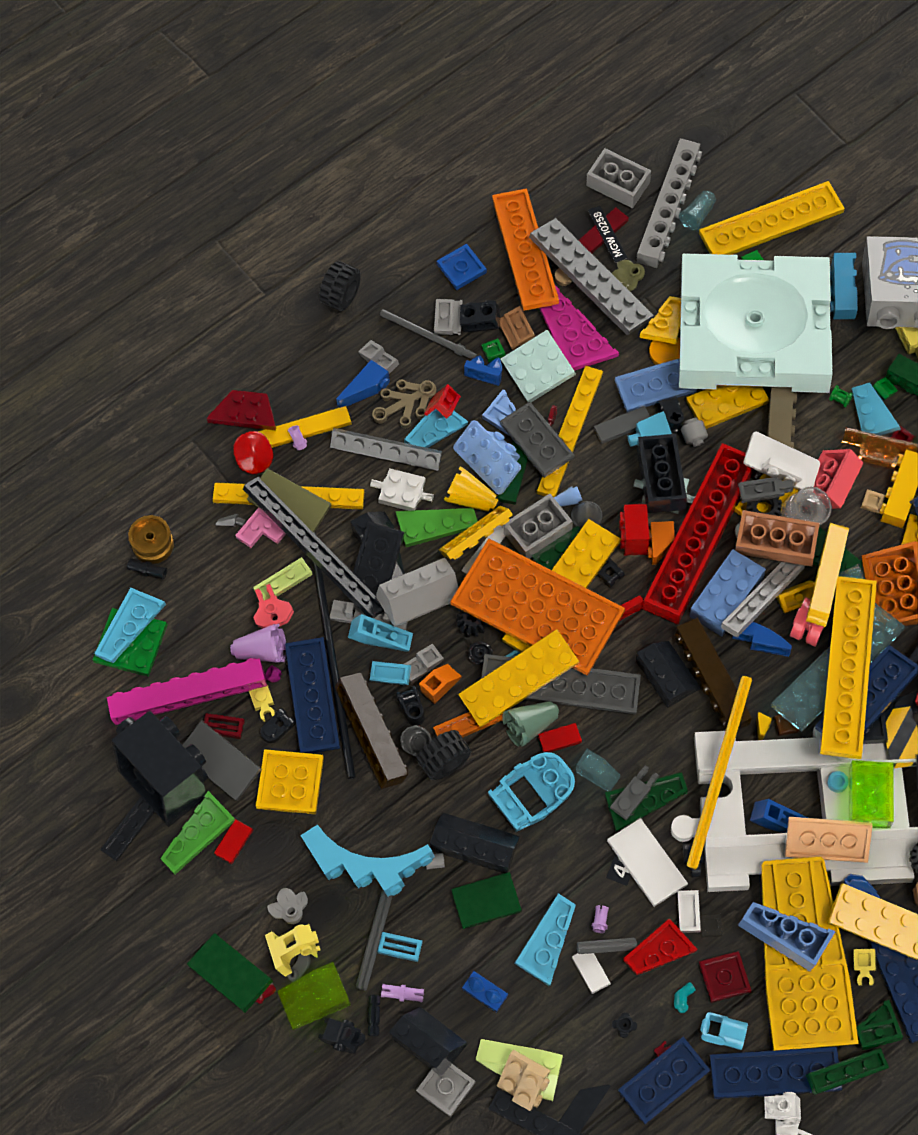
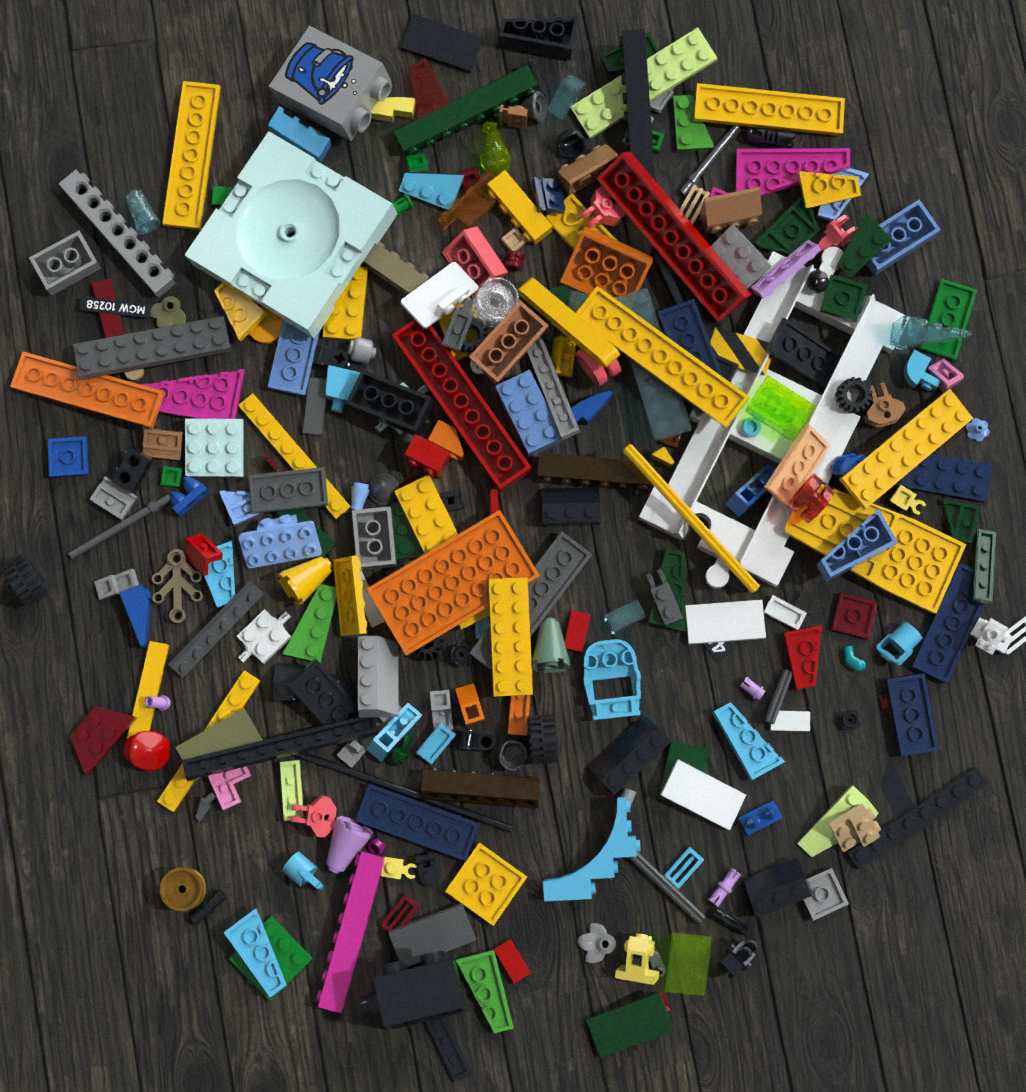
camera: 65 degrees left, 15 degrees up
none -> medium azure piece [282,852,324,891]
none -> dark green plate [392,734,413,766]
none -> dark red wheel [504,250,526,271]
none -> white tile [660,760,746,830]
none -> clear red wheel [787,473,835,523]

